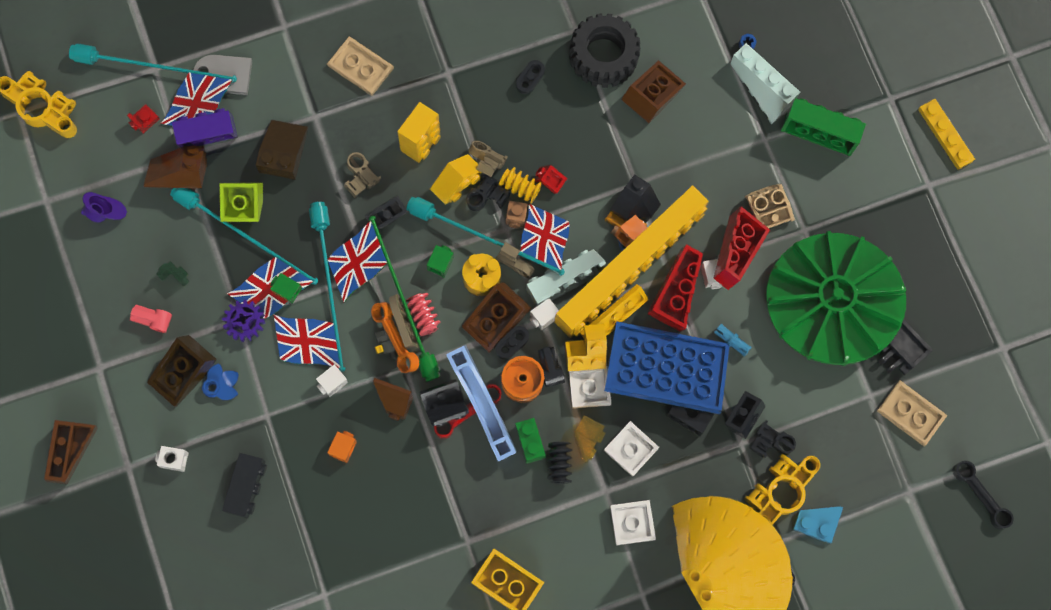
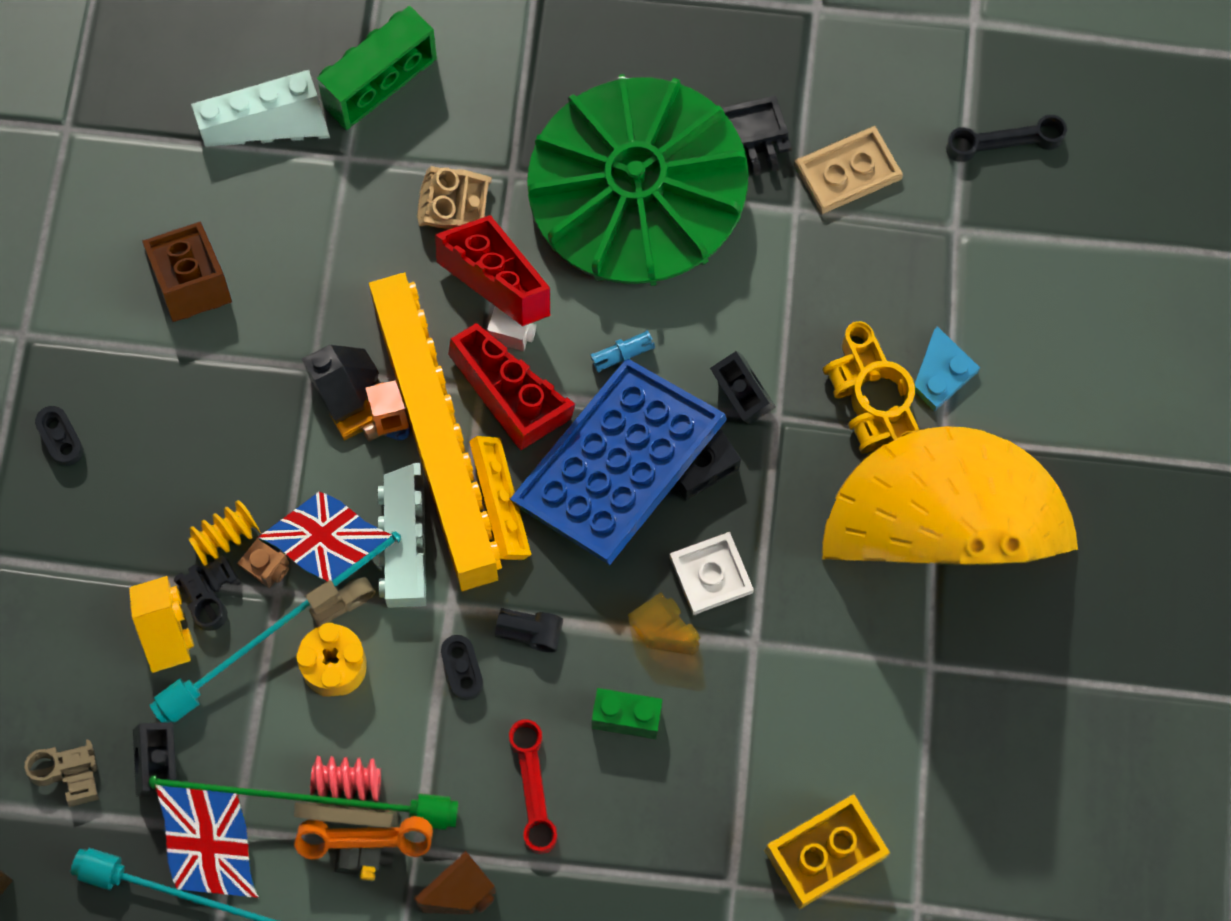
camera: 60 degrees left, 5 degrees down
yellow brick [397,102,441,163] -> none
black bracket [419,379,469,426] -> none
green brick [427,245,454,278] -> none
light blue arch [446,345,517,461] -> none
reddish brown slope [462,283,531,352] -> none
dark tan piece [468,141,507,177] -> none
orange wheel [501,356,545,403] -> none
white brick [529,298,559,330] -> none
red bracket [535,165,567,194] -> none
black piece [547,442,573,484] -> none
yellow brick [565,324,607,372] -> none
black tyre [569,13,641,88] -> none
white plate [569,366,611,409] -> none
white plate [610,500,656,546] -> none
blue bush [739,34,756,50] -> none
black piece [750,420,796,458] -> none

